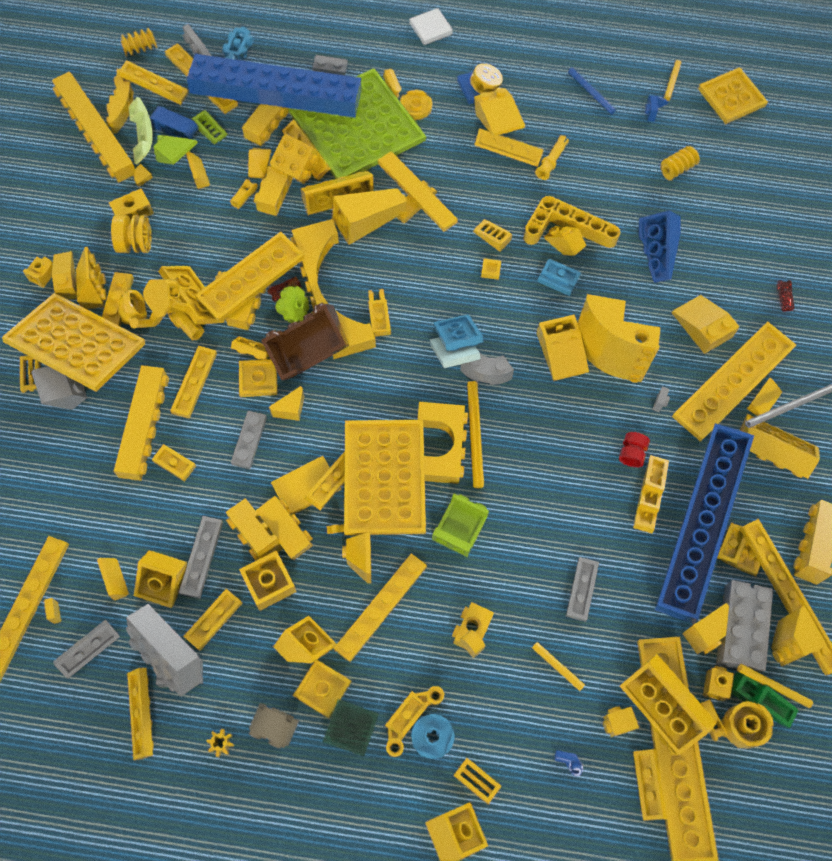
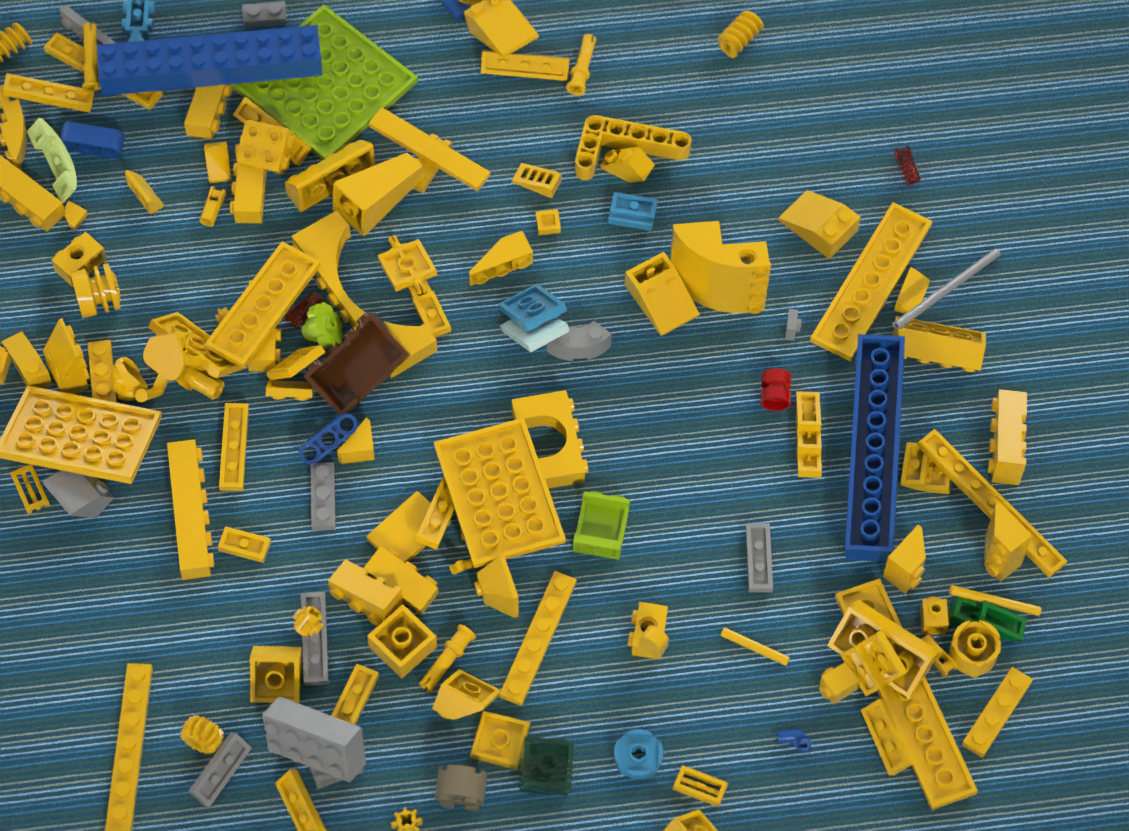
camera: 15 degrees left, 5 degrees down
yellow tile [44,598,61,624] -> none
yellow slope [97,558,129,600] -> none
lime slope [153,135,198,165] -> none
lime slope [192,110,228,145] -> none
yellow tile [239,359,278,397] -> none
yellow bar [383,69,401,98] -> none
yellow plate [385,686,444,757] -> none
yellow tile [400,90,432,120] -> none
yellow axle [467,381,484,488] -> none
blue wedge [639,210,681,283] -> none
light grey piece [716,580,773,673] -> none
none -> yellow pin [81,23,101,91]
none -> yellow gear [180,715,223,754]
none -> yellow tile [266,345,325,381]
none -> yellow gear [292,606,323,636]
none -> blue beam [298,413,358,464]
none -> yellow plate [377,235,437,295]
none -> yellow pin [419,624,476,693]
none -> yellow slope [469,231,533,286]
none -> yellow slope [841,630,907,696]
none -> yellow plate [962,667,1033,758]

